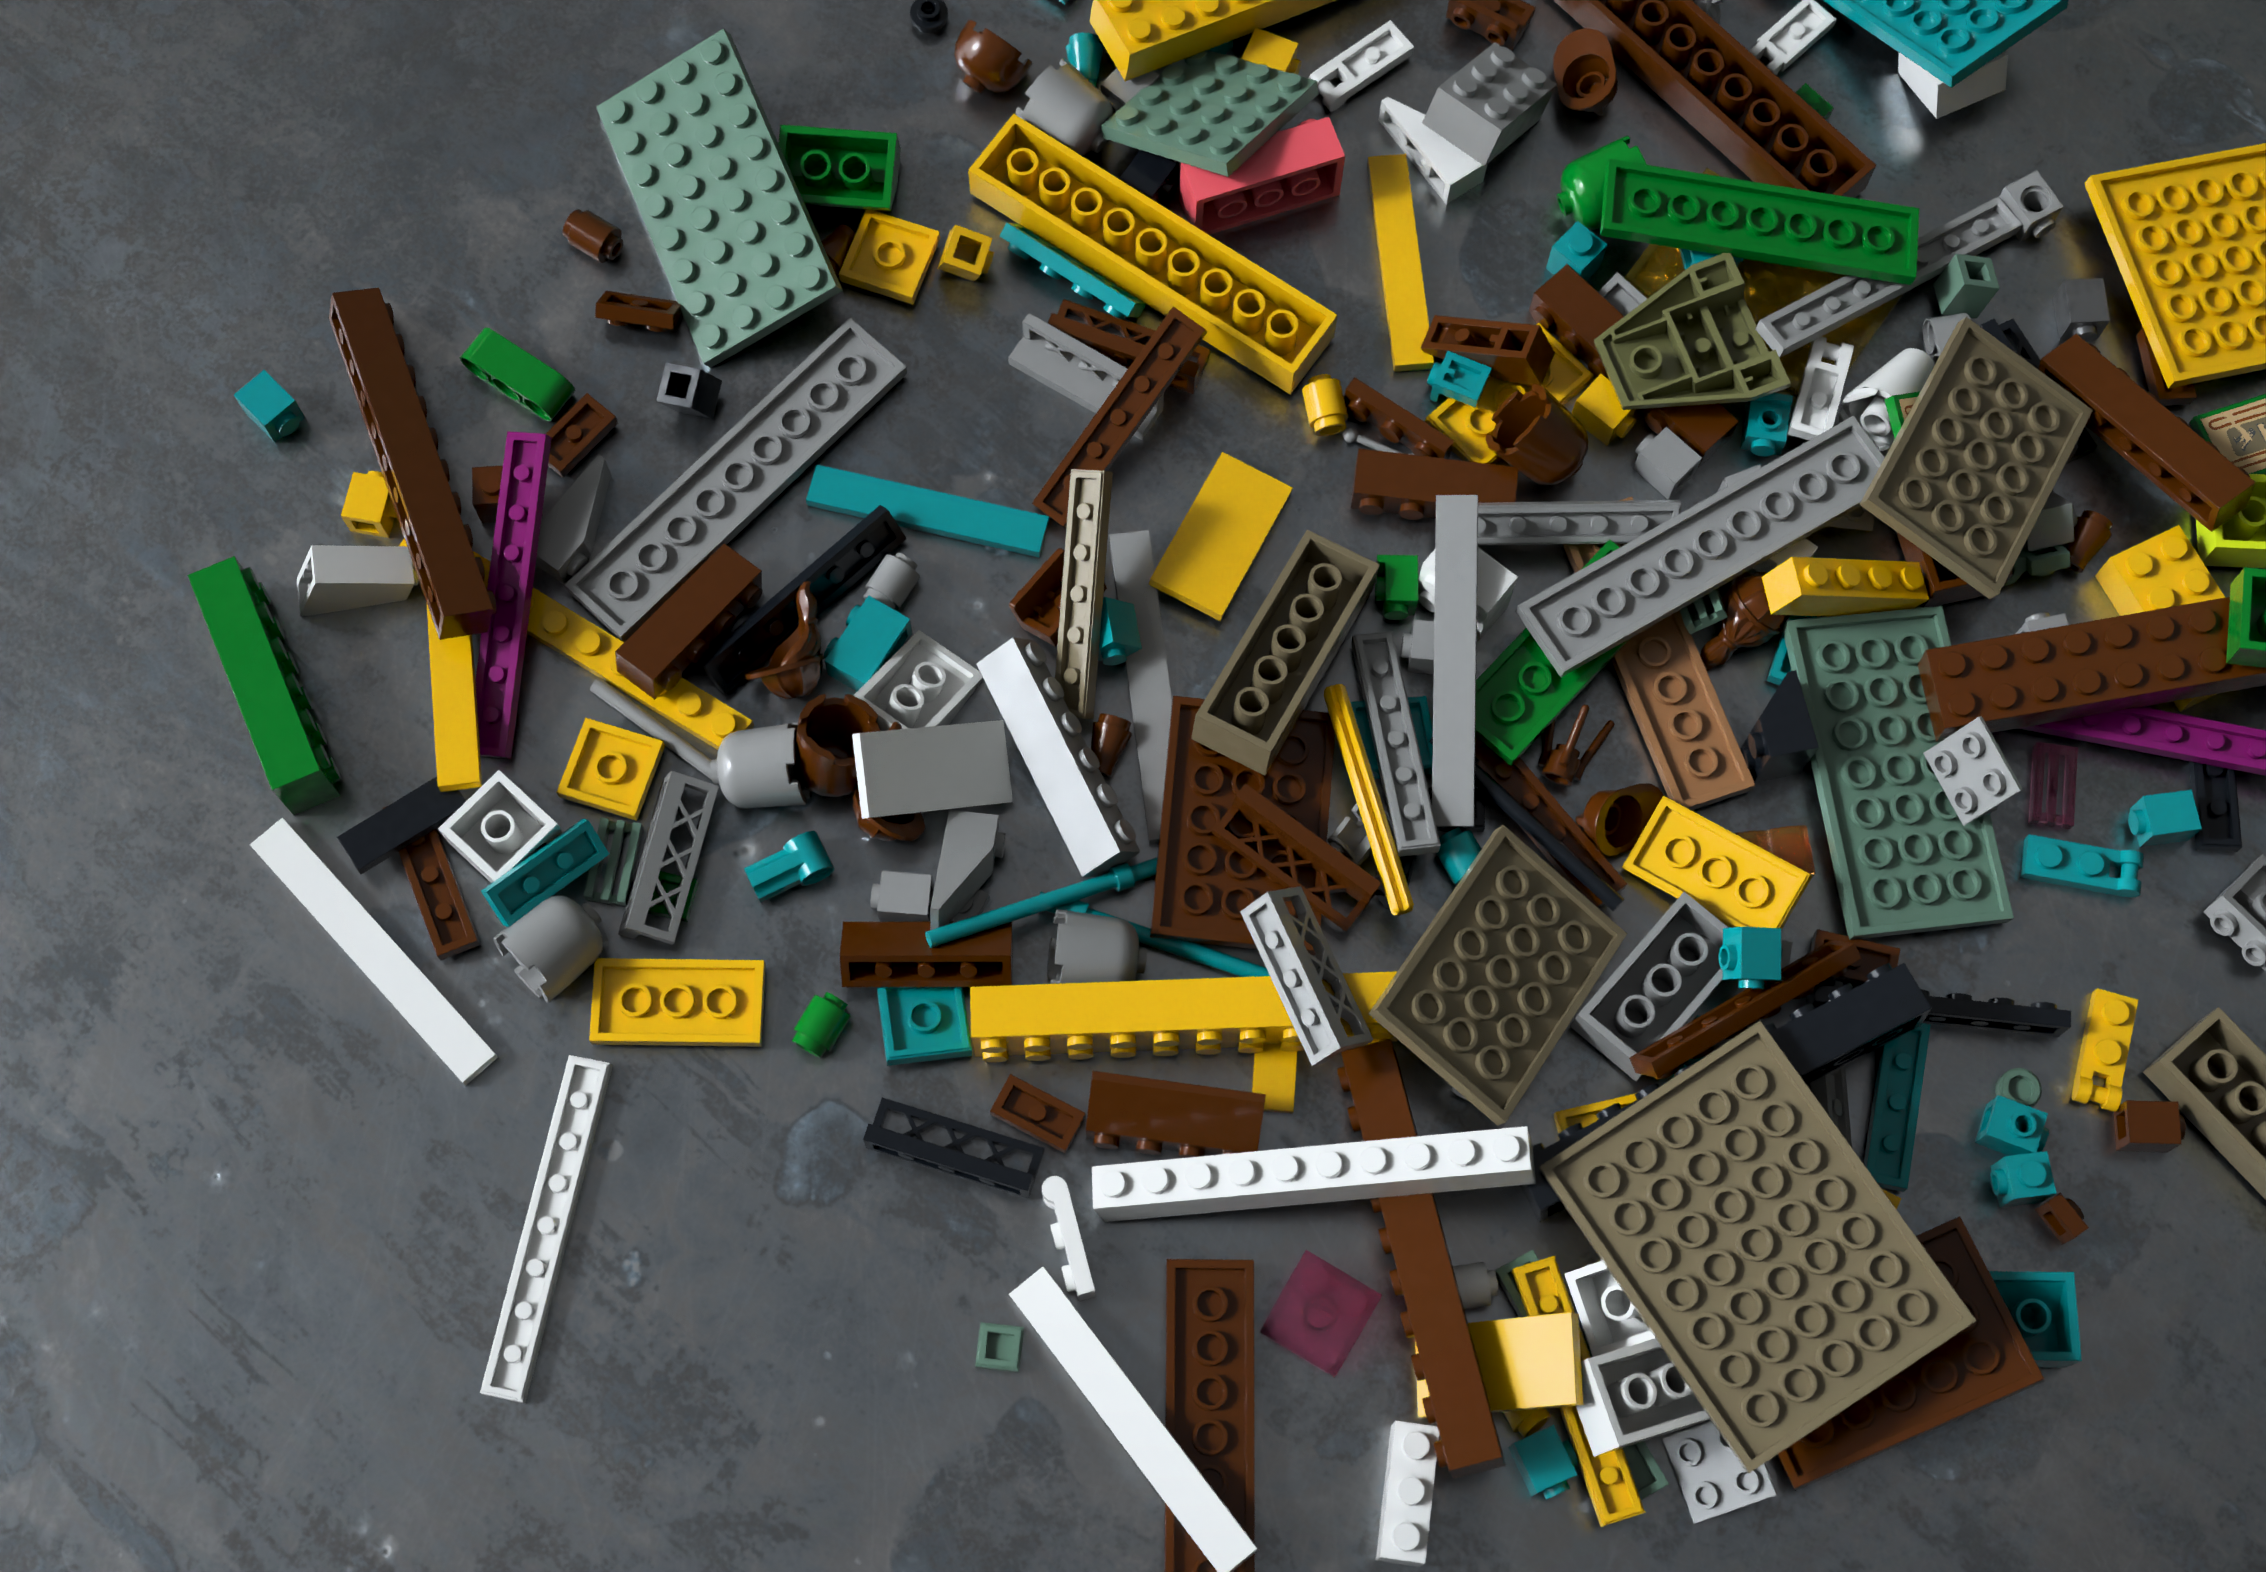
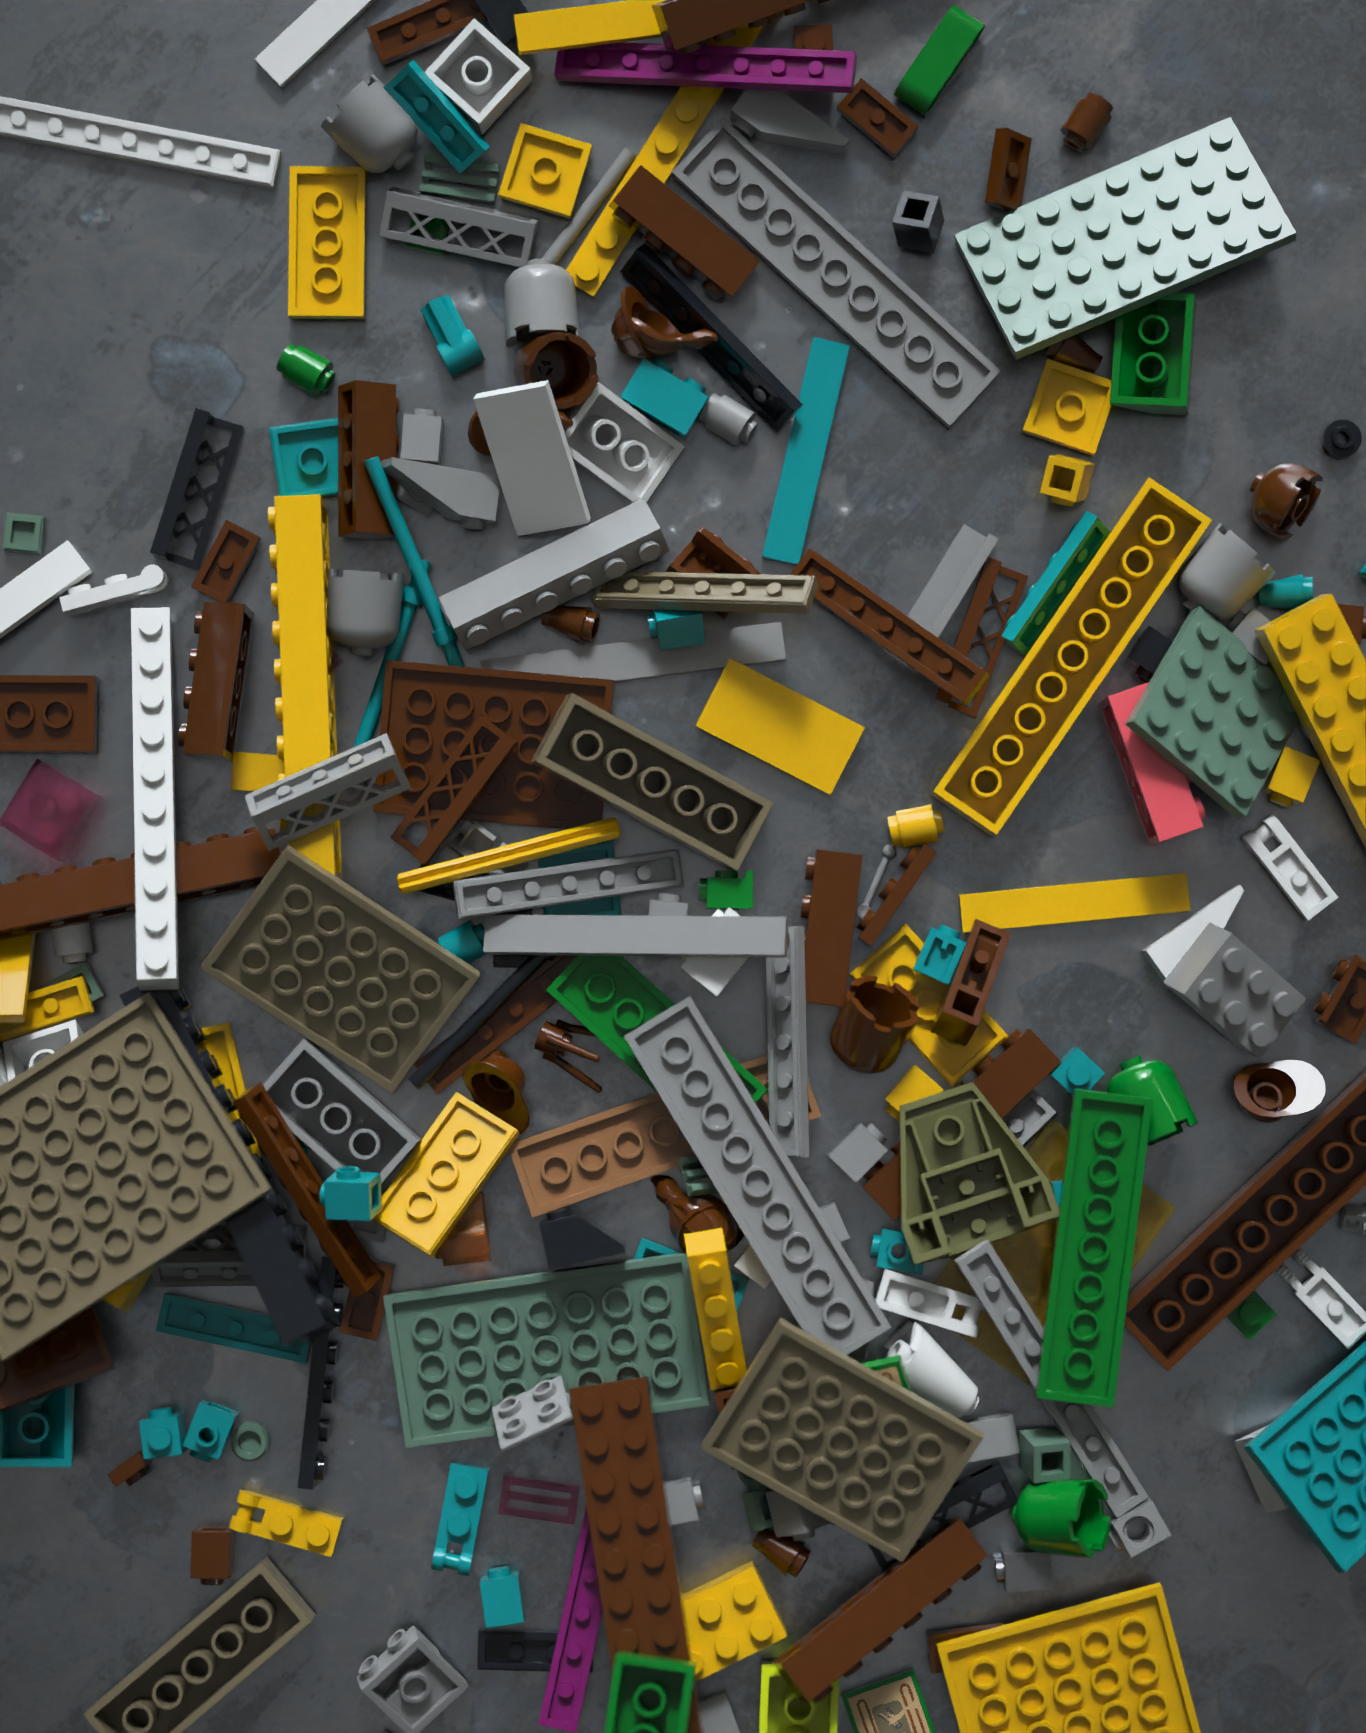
camera: 95 degrees right, 15 degrees up
none -> green cylinder [1012,1479,1111,1558]

